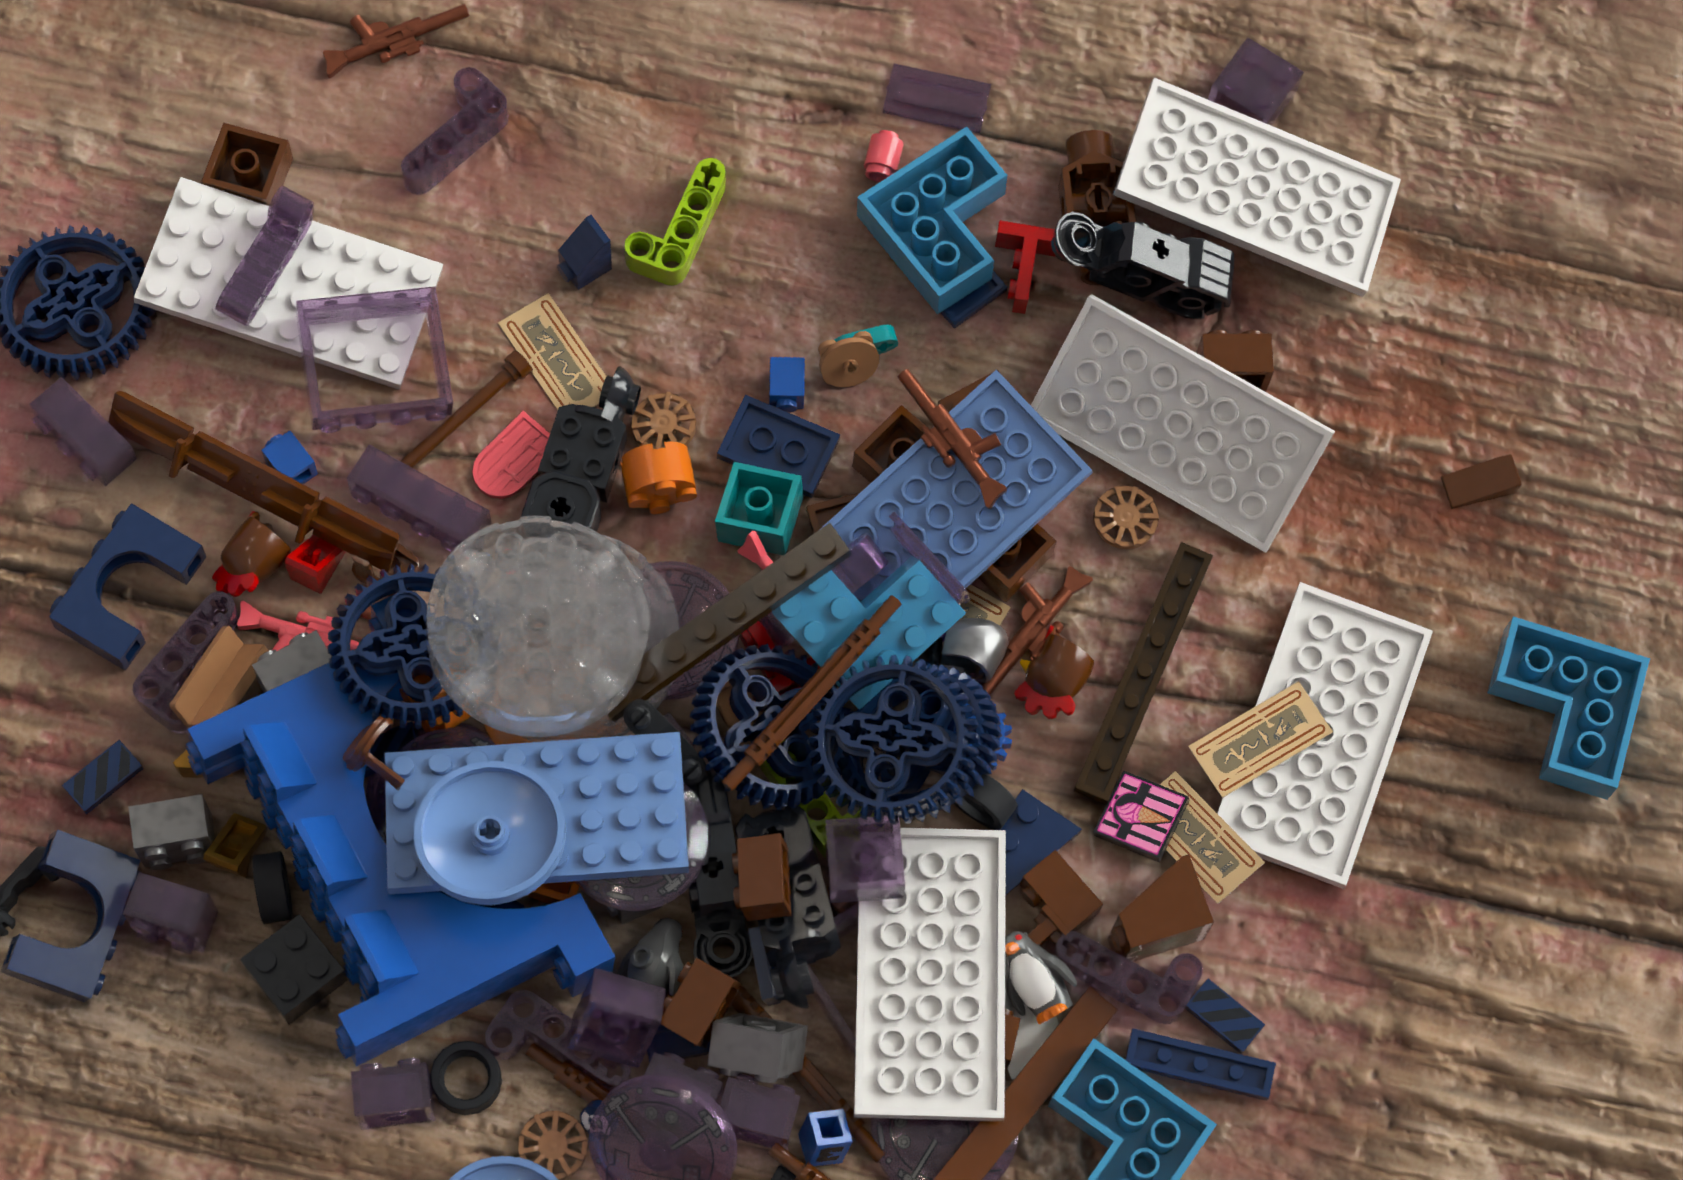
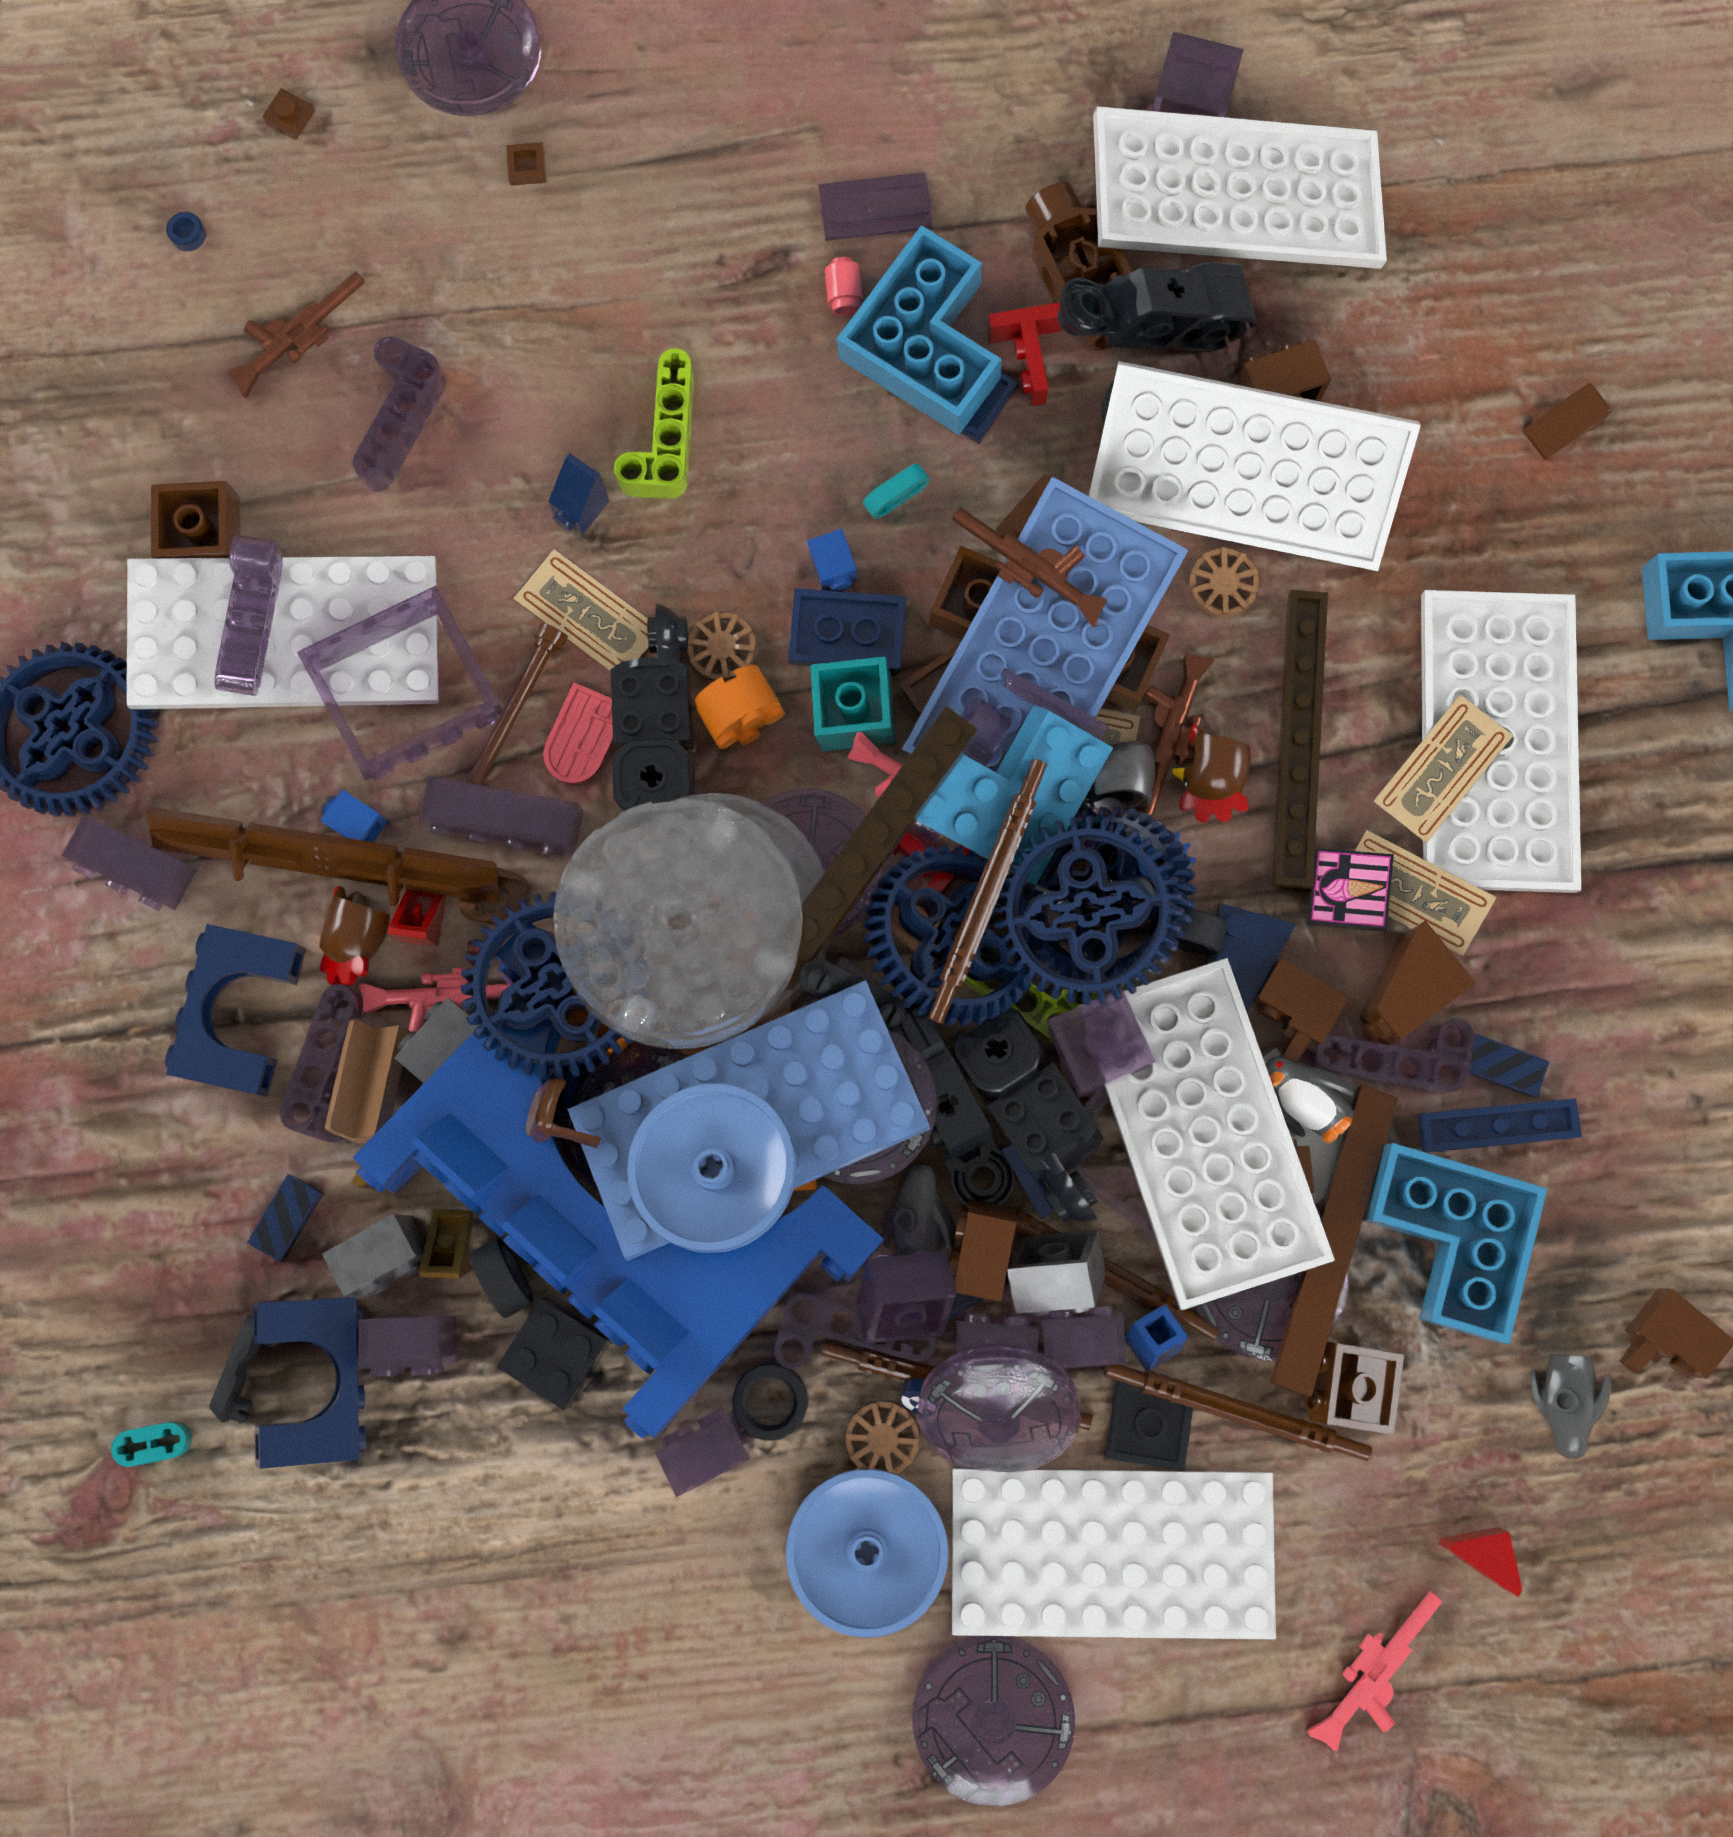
camera: 10 degrees left, 10 degrees up
reddish brown brick [732,833,791,921] -> none
medium nougat piece [818,331,879,387] -> none

